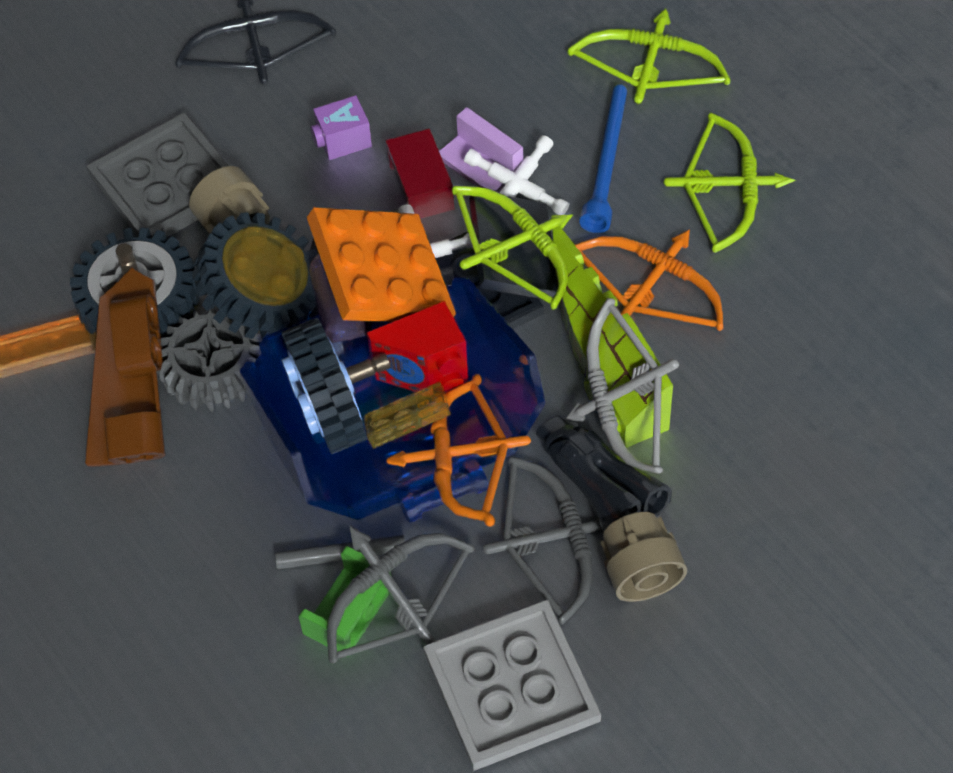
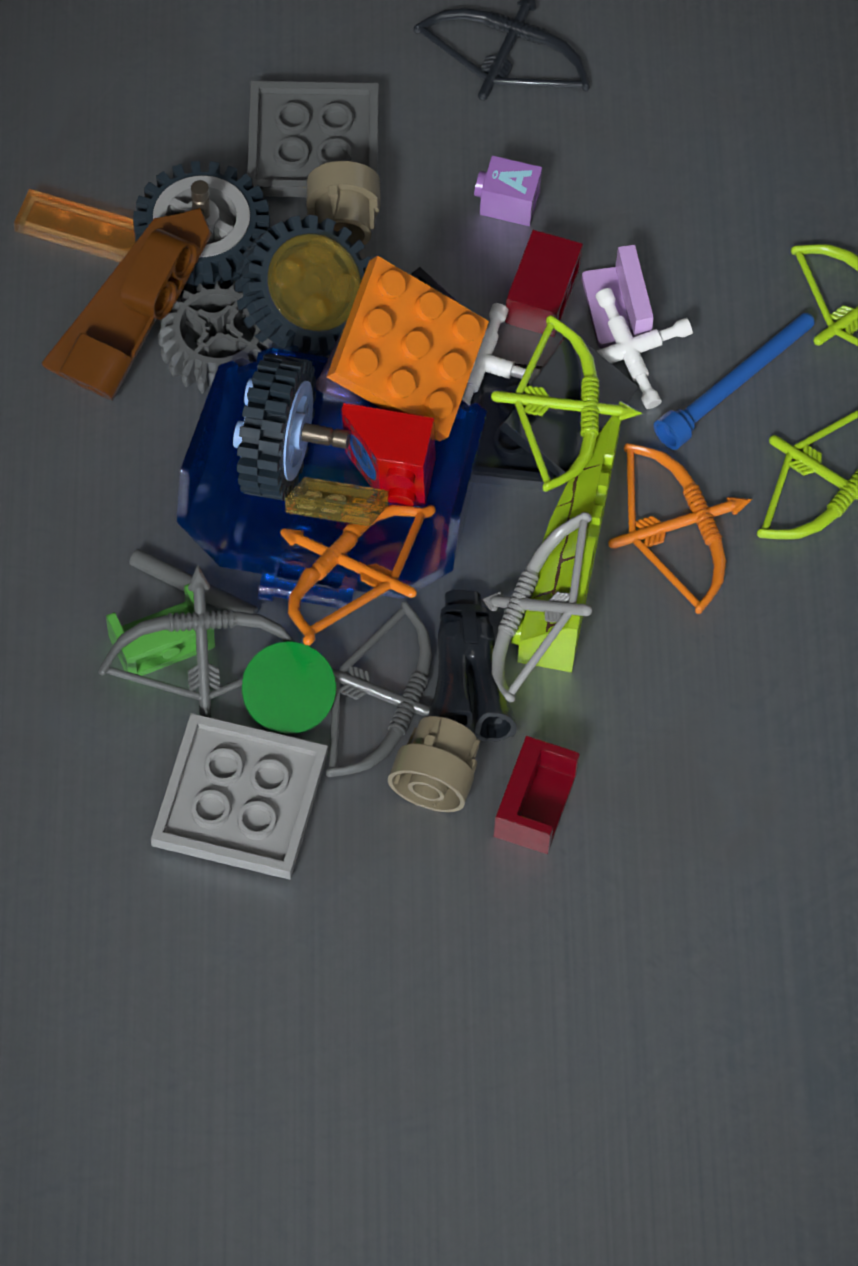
camera: 30 degrees right, 5 degrees up
none -> green piece [242,642,336,735]
none -> dark red panel [494,736,580,855]

